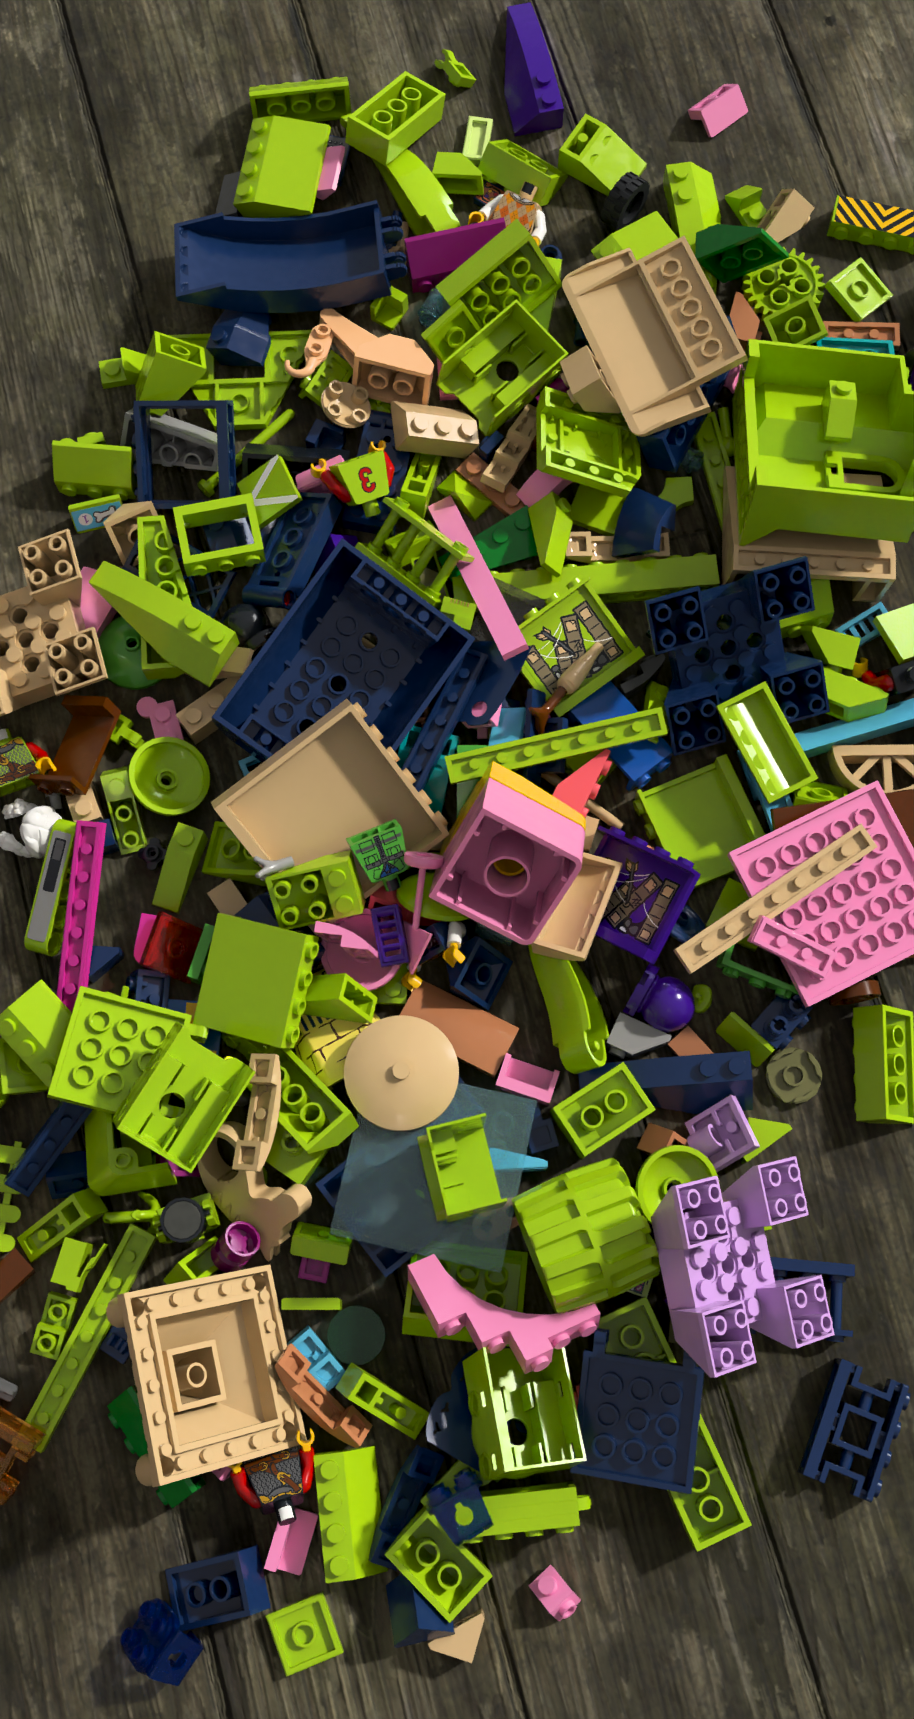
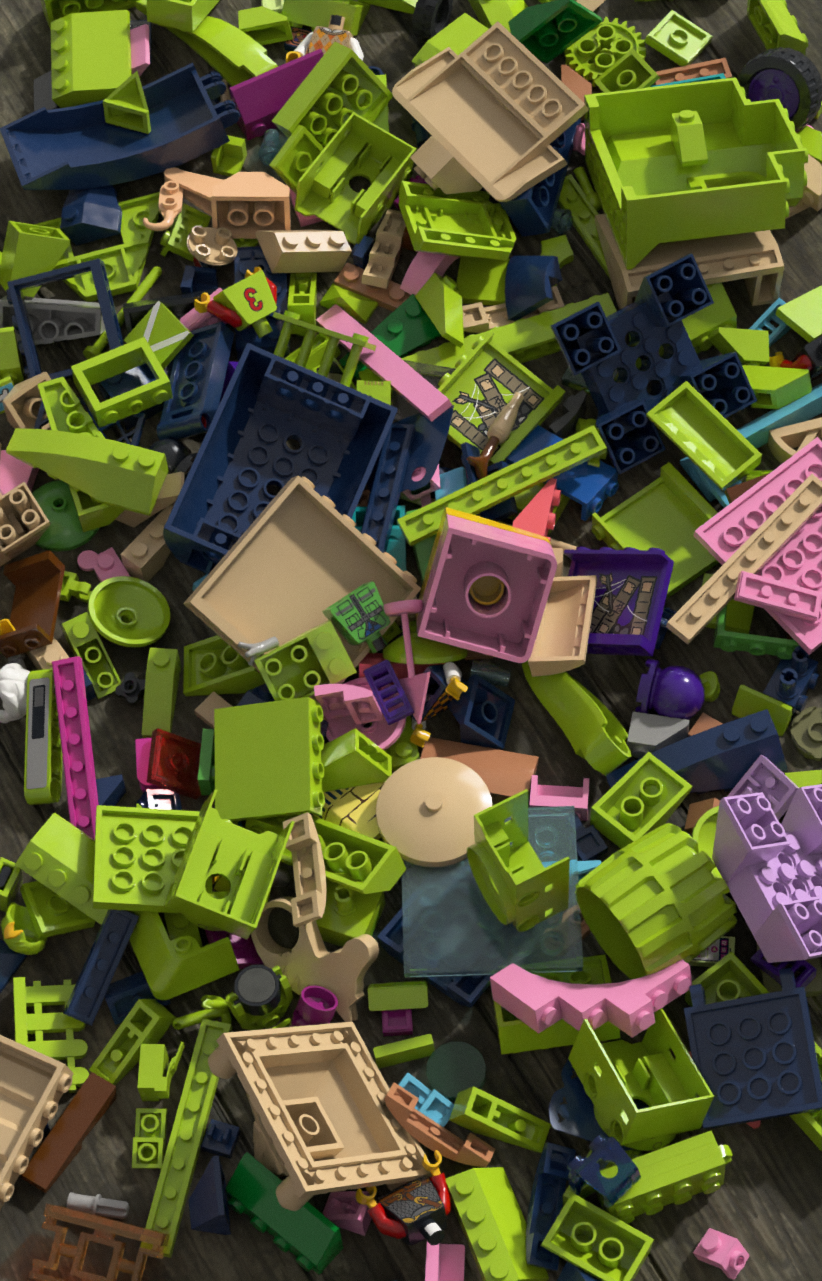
camera: 10 degrees left, 15 degrees down
none -> lime slope [103,71,151,134]
none -> dark blue slope [188,1156,231,1235]

